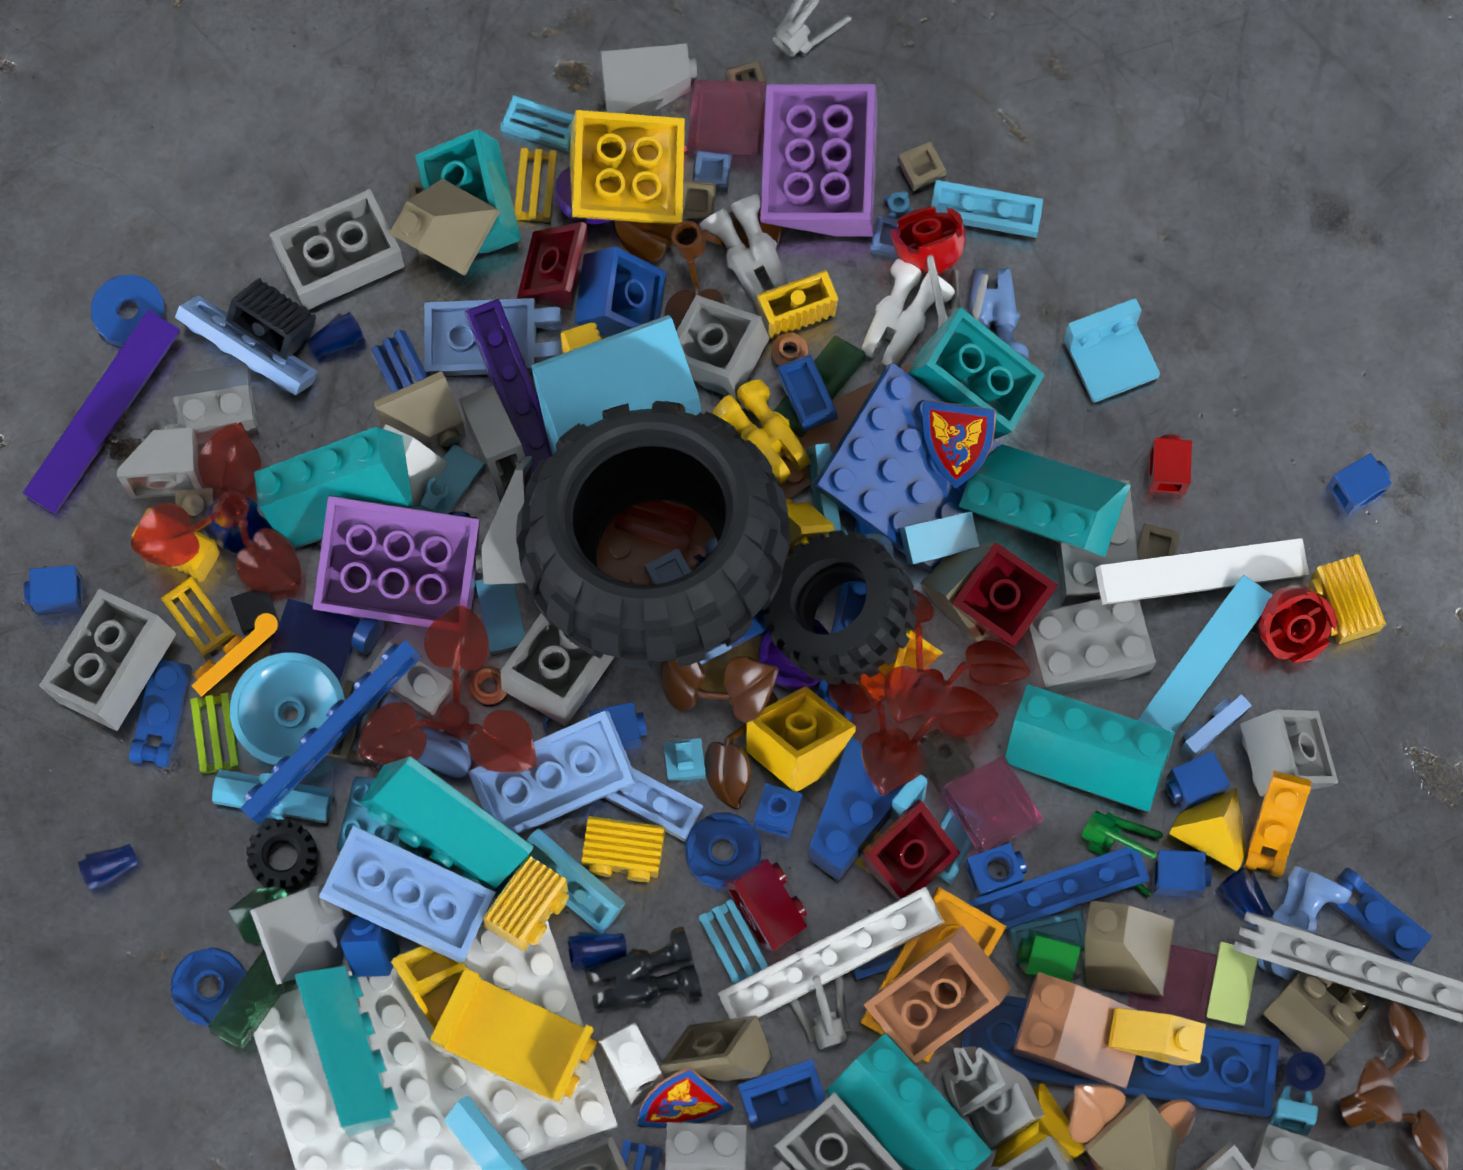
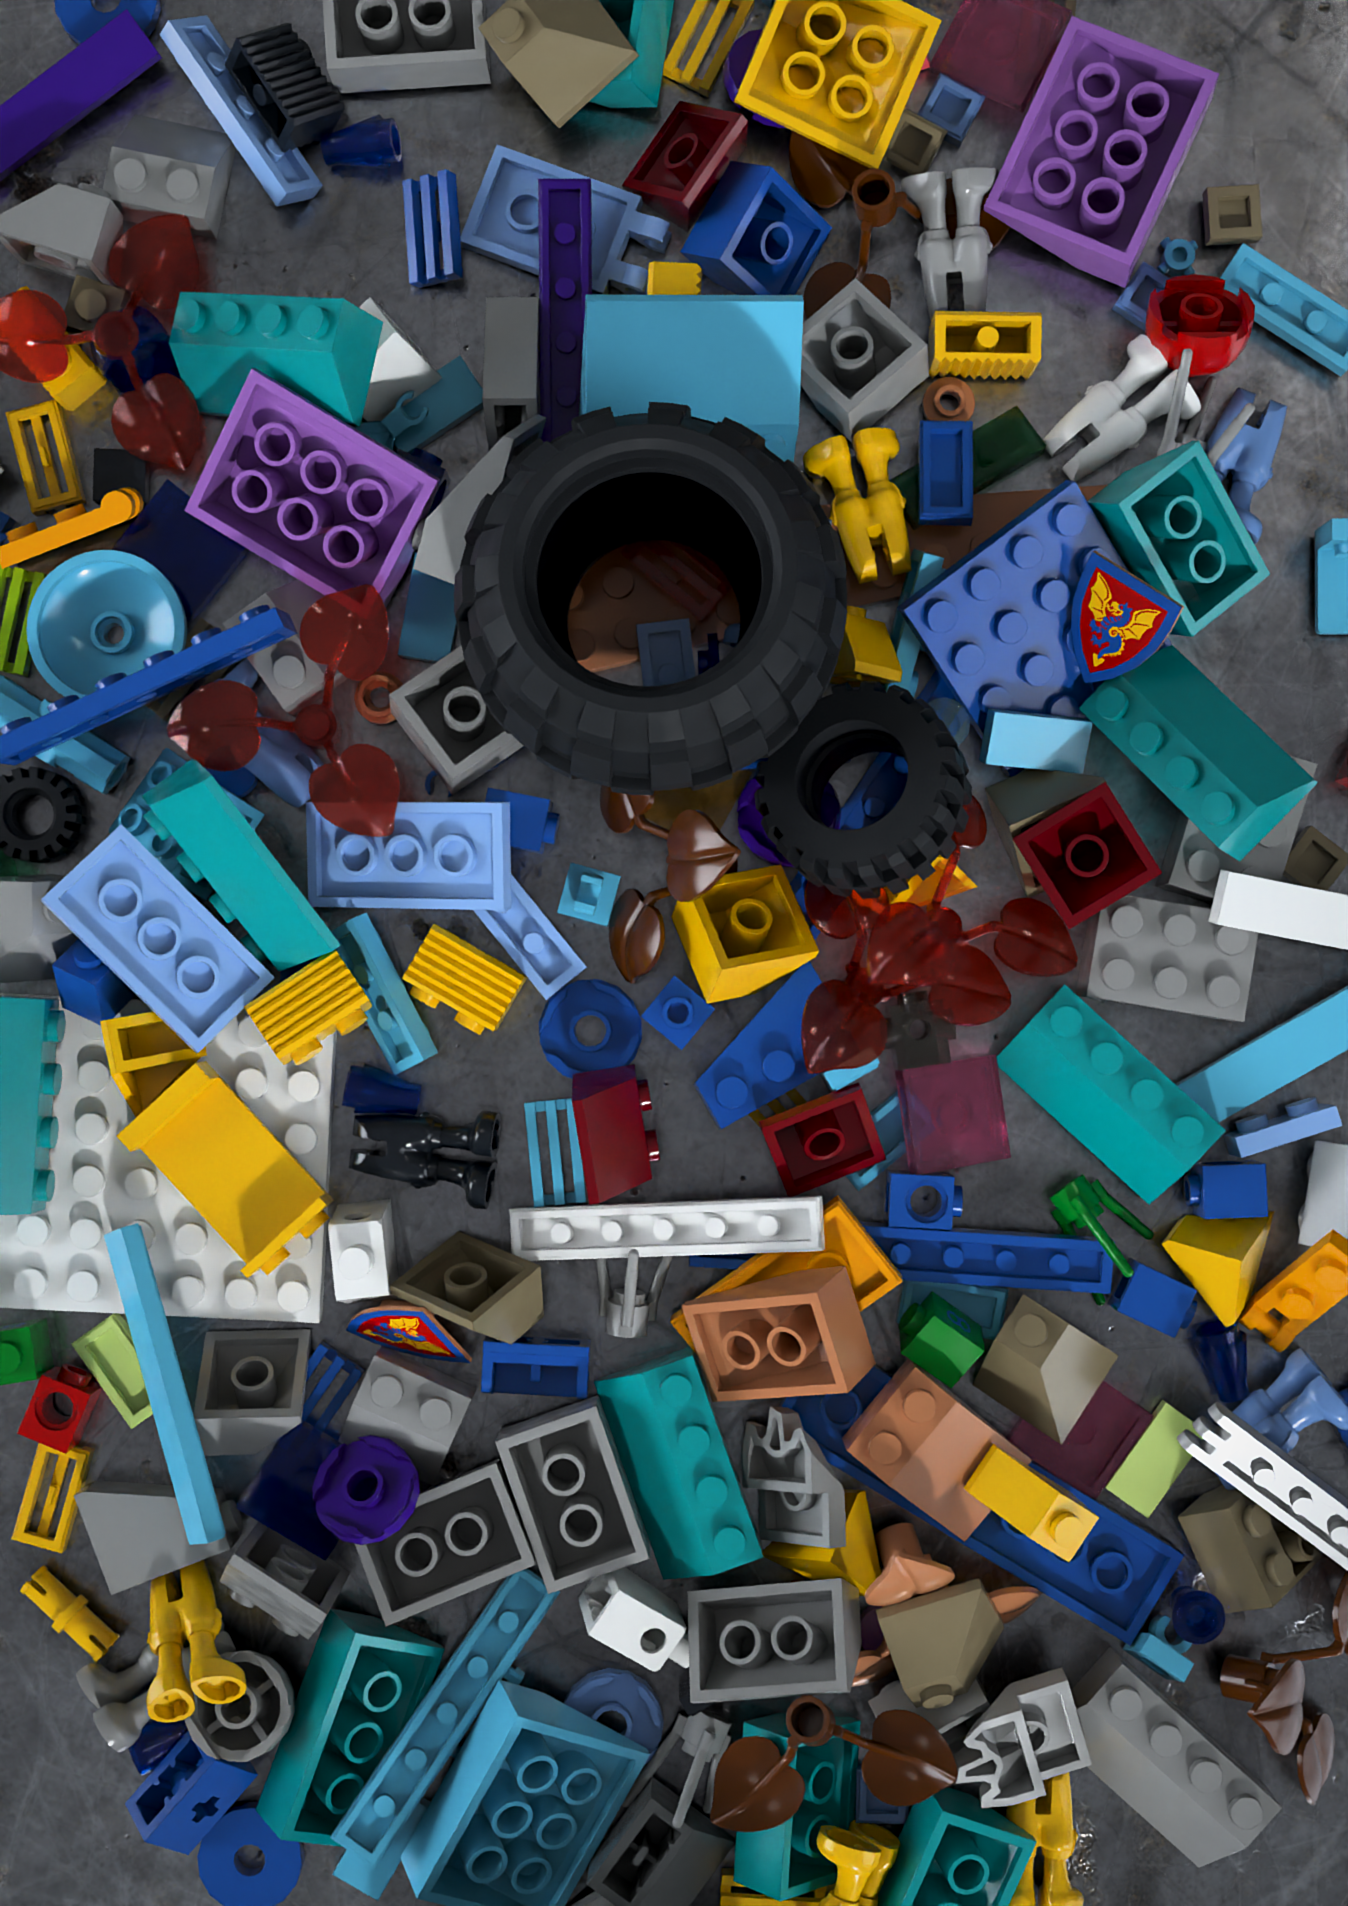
camera: 25 degrees right, 15 degrees up
blue tile [352,617,384,654] -> none
dark tan slope [373,371,466,449] -> none

